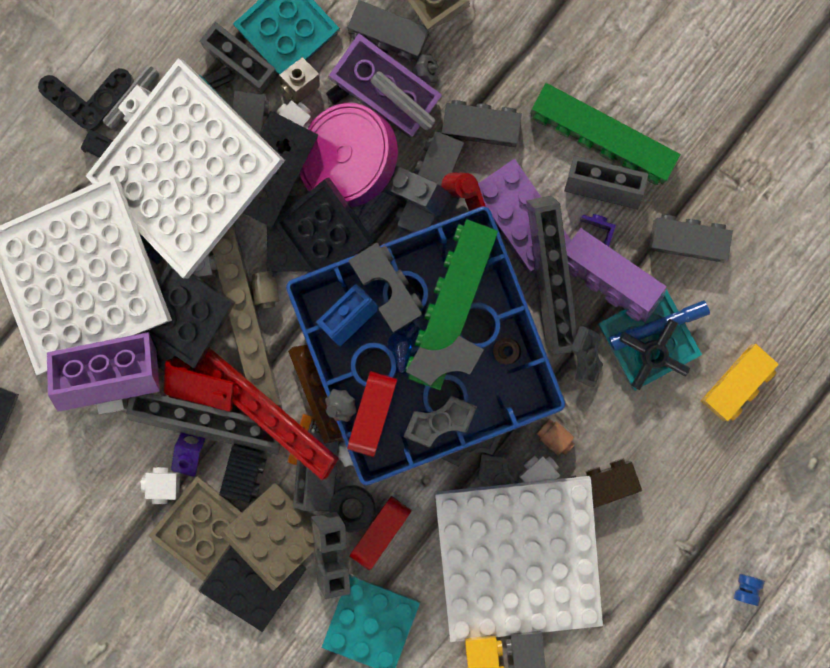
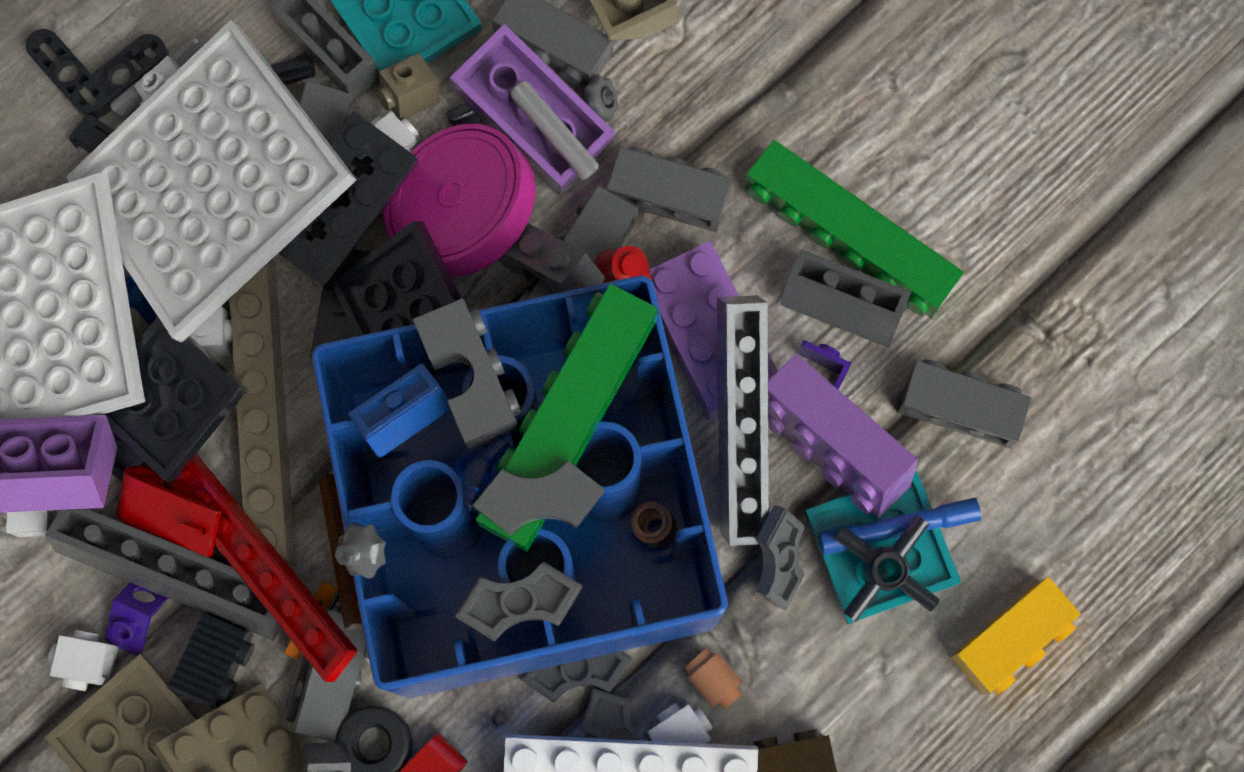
camera: 10 degrees right, 10 degrees down
dark tan brick [251,271,280,310] -> none
red beam [347,371,397,457] -> none

